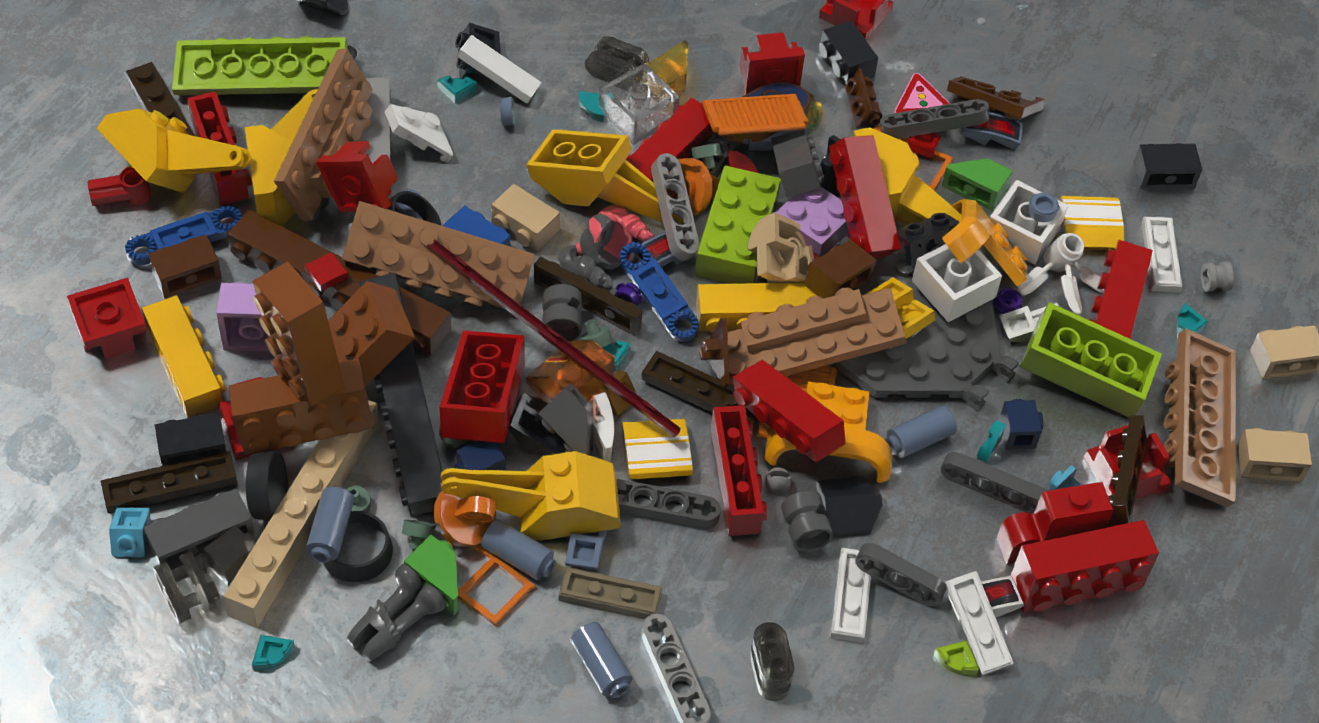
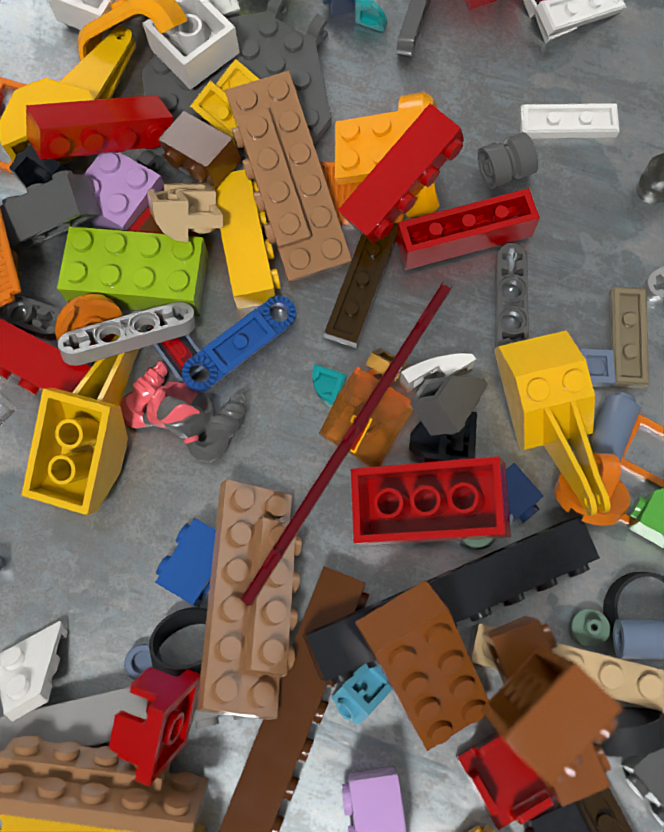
camera: 90 degrees left, 20 degrees up
red tile [305,252,348,292] -> none
sand green tile [401,520,436,549] -> none
tan brick [491,183,560,252] -> none
dark brown plate [534,256,643,336] -> none
dark grey wheel [542,284,582,341] -> none
sand green tile [580,319,612,351] -> none
dark purple plate [614,283,643,306] -> none
slope [622,418,693,479] -> none
sand green tile [691,143,722,169] -> none
reddish brown piece [698,318,729,386] -> none
red tile [727,151,757,173] -> none
light grey hinge [765,467,791,496] -> none
black slope [816,477,883,538] -> none
dark grey beam [855,543,947,606] -> none
sand blue brick [885,405,957,458] -> none
black bracket [897,213,959,273] -> none
lime tile [934,640,979,676] -> none
bright green slope [942,158,1013,211] -> none

